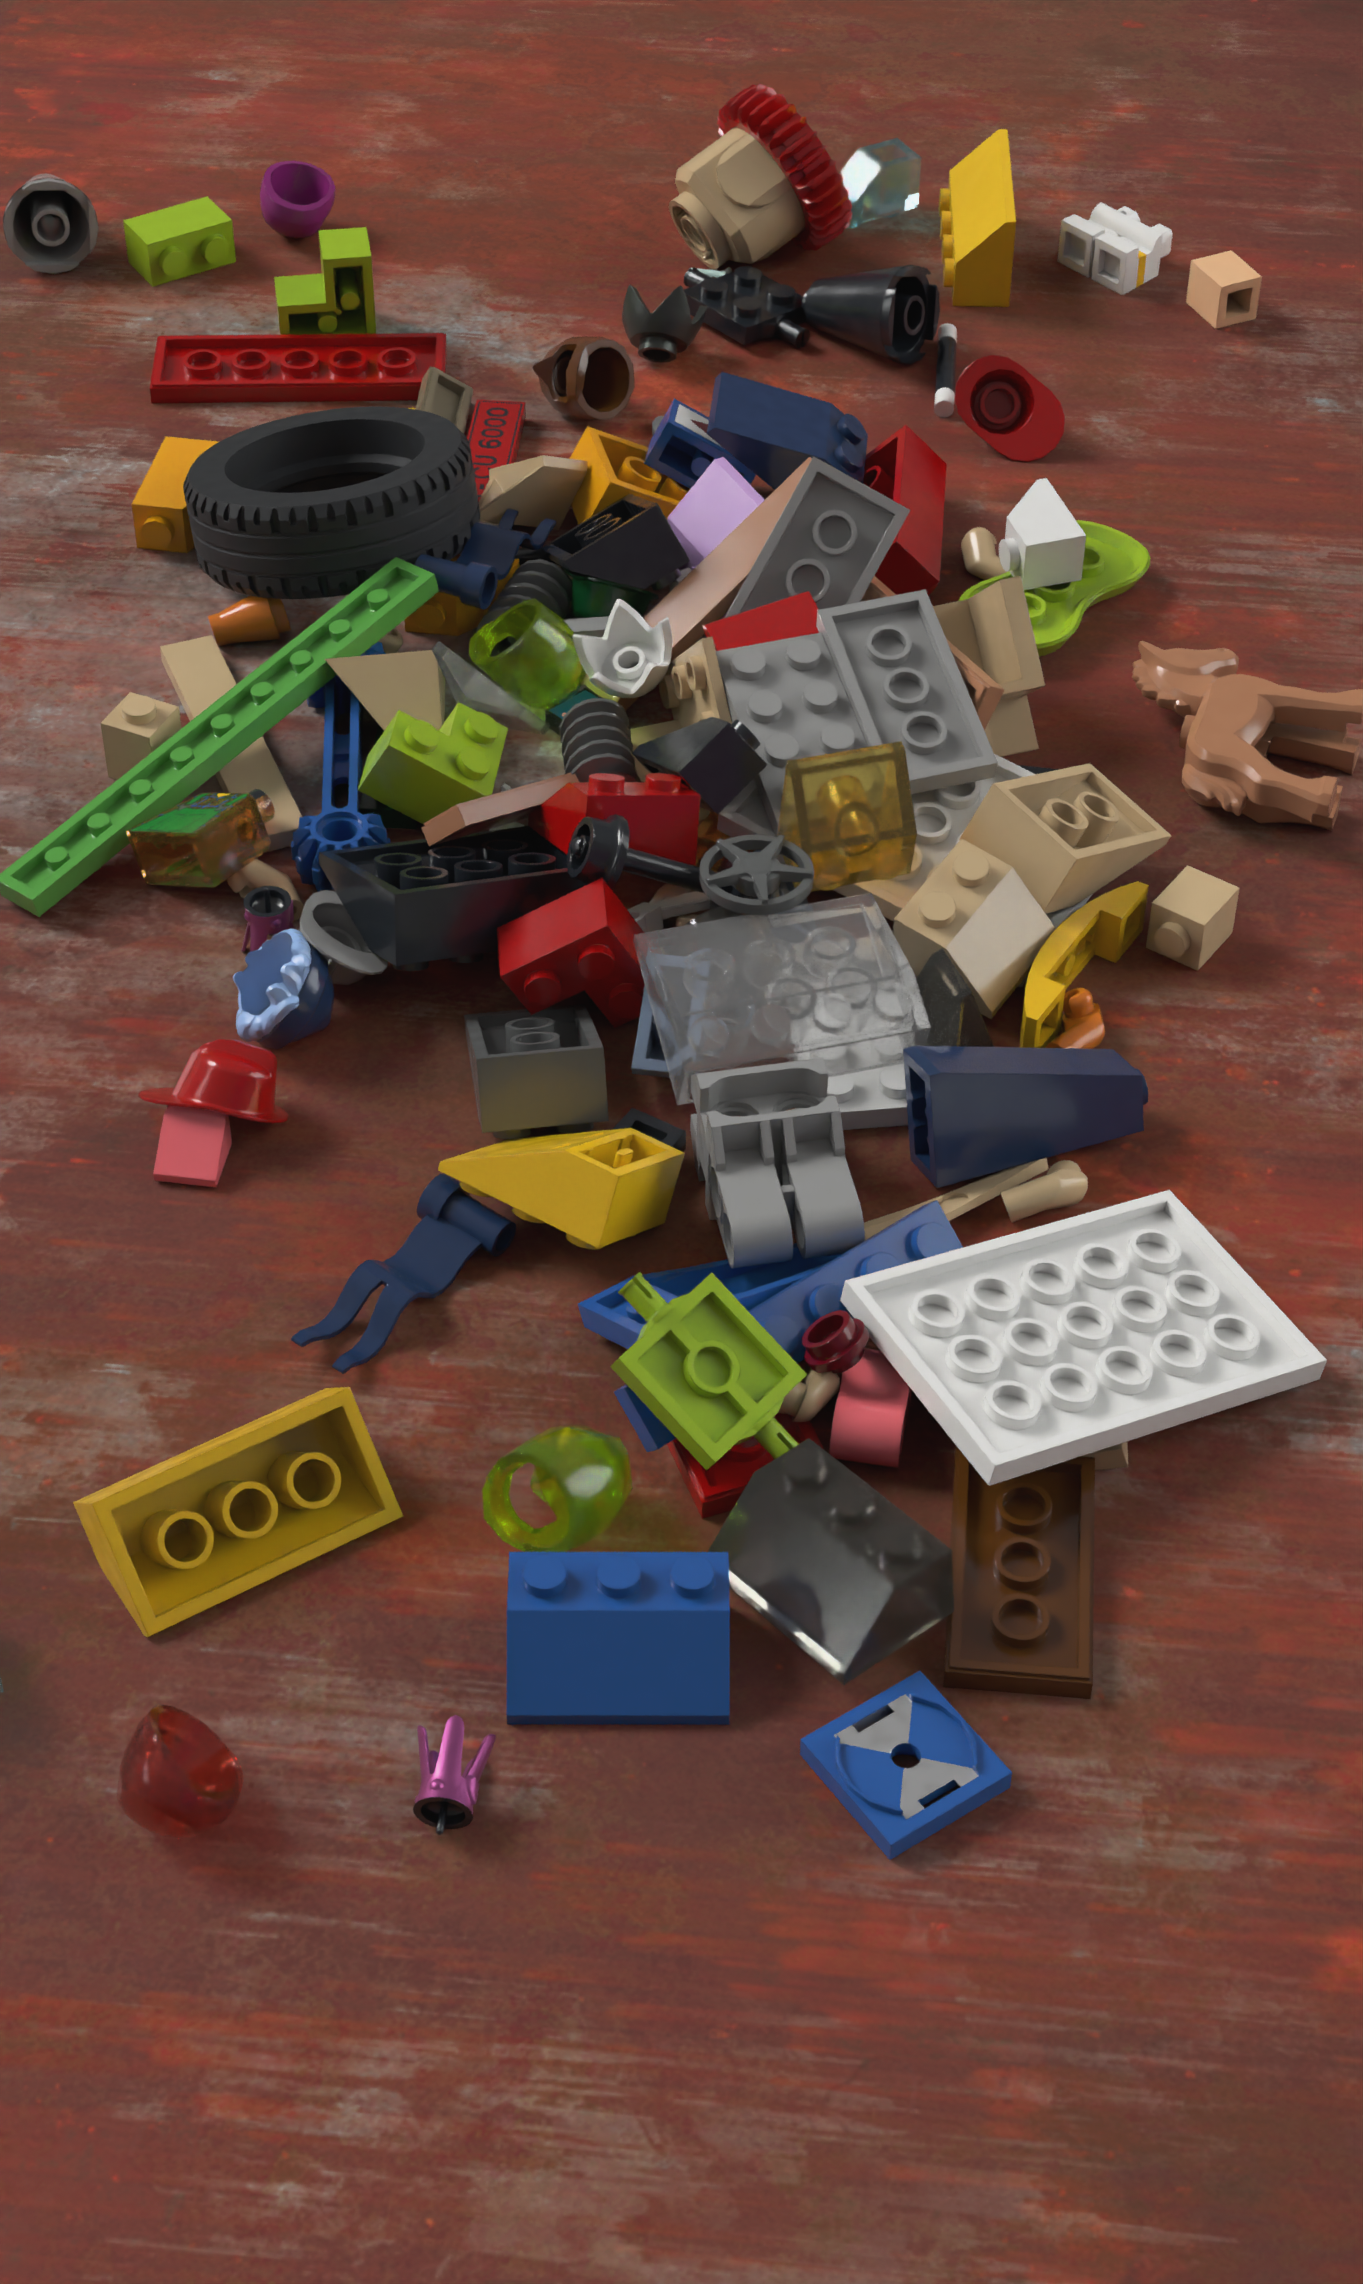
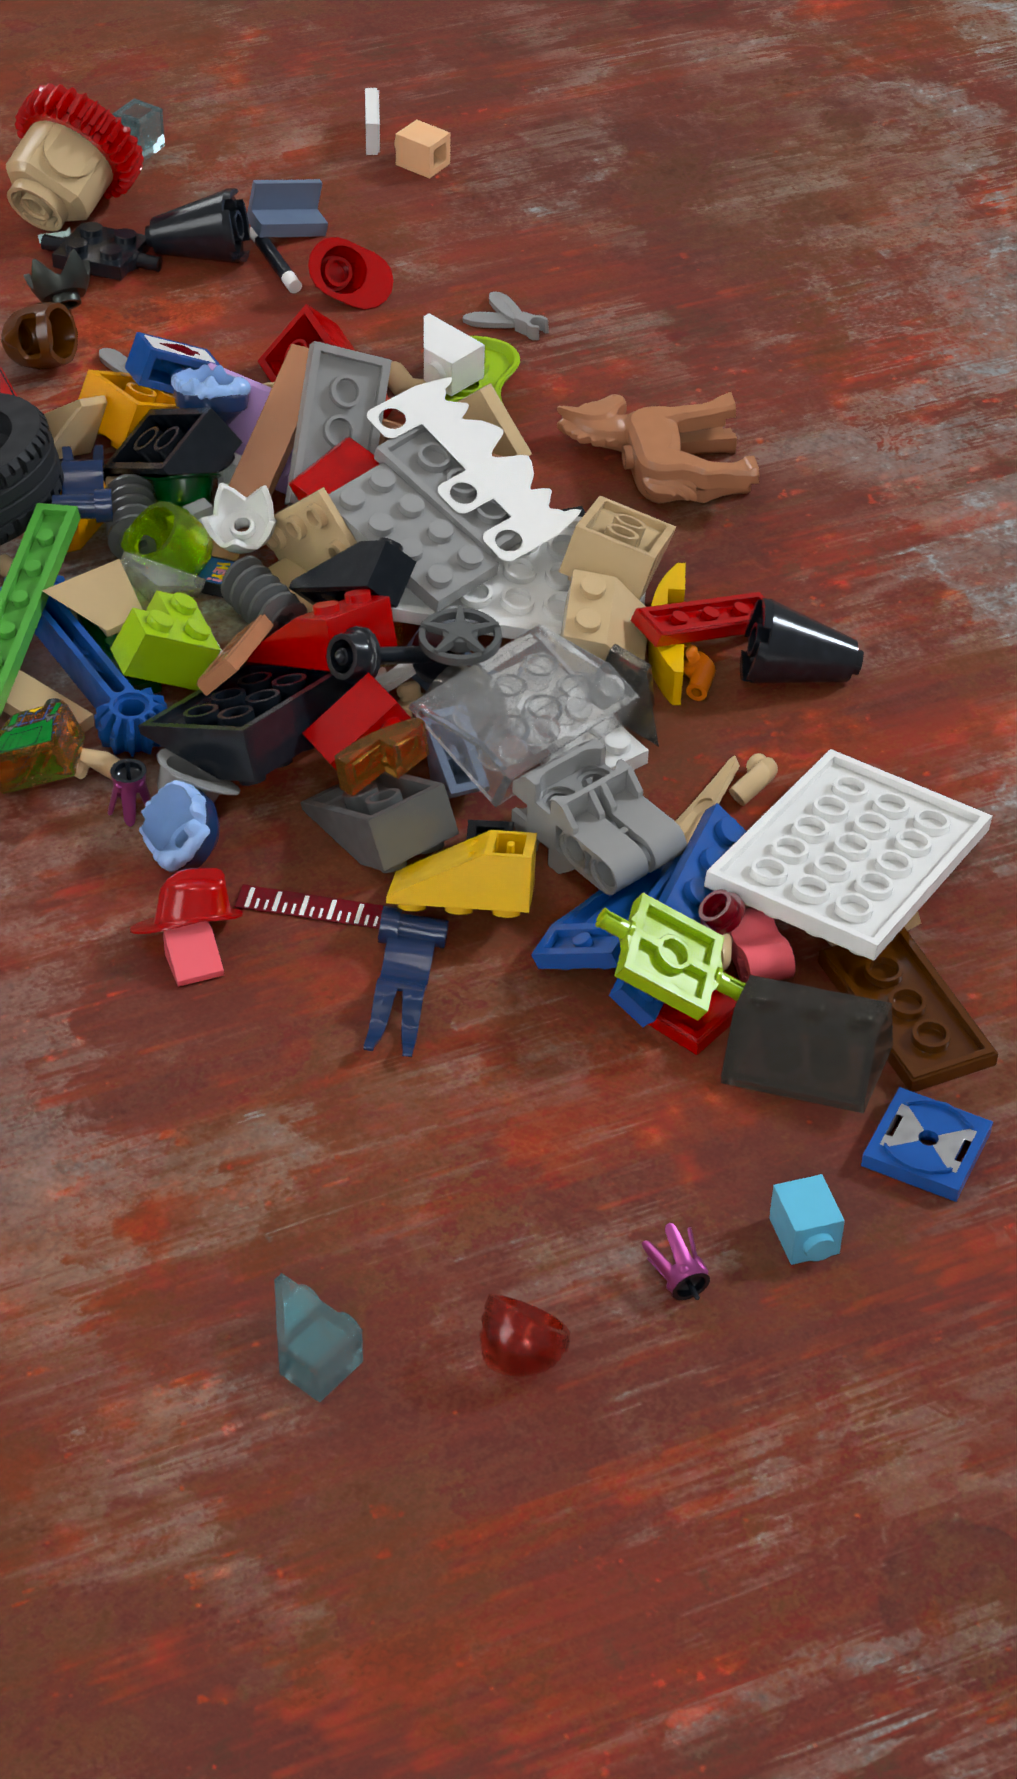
camera: 30 degrees left, 0 degrees up
yellow slope [73,1387,403,1637] -> none
clear neon green piece [482,1424,633,1552] -> none
blue slope [506,1552,730,1725] -> none
dark blue slope [707,372,868,490] -> none
clear yellow slope [777,741,917,891] -> none
dark blue slope [903,1046,1148,1188] -> none
yellow slope [939,129,1016,307] -> none
white hips [1057,202,1173,295] -> none
tan brick [1146,865,1240,971] -> none
none -> light blue hair [171,364,251,426]
none -> dark red sticker [234,884,384,929]
none -> sand blue panel [247,179,328,238]
none -> clear orange slope [334,718,430,796]
none -> white tile [365,88,380,155]
none -> white piece [367,377,581,562]
none -> light grey piece [462,292,549,340]
none -> red tile [630,592,765,647]
none -> black cone [740,597,864,683]
none -> medium azure brick [769,1174,845,1265]

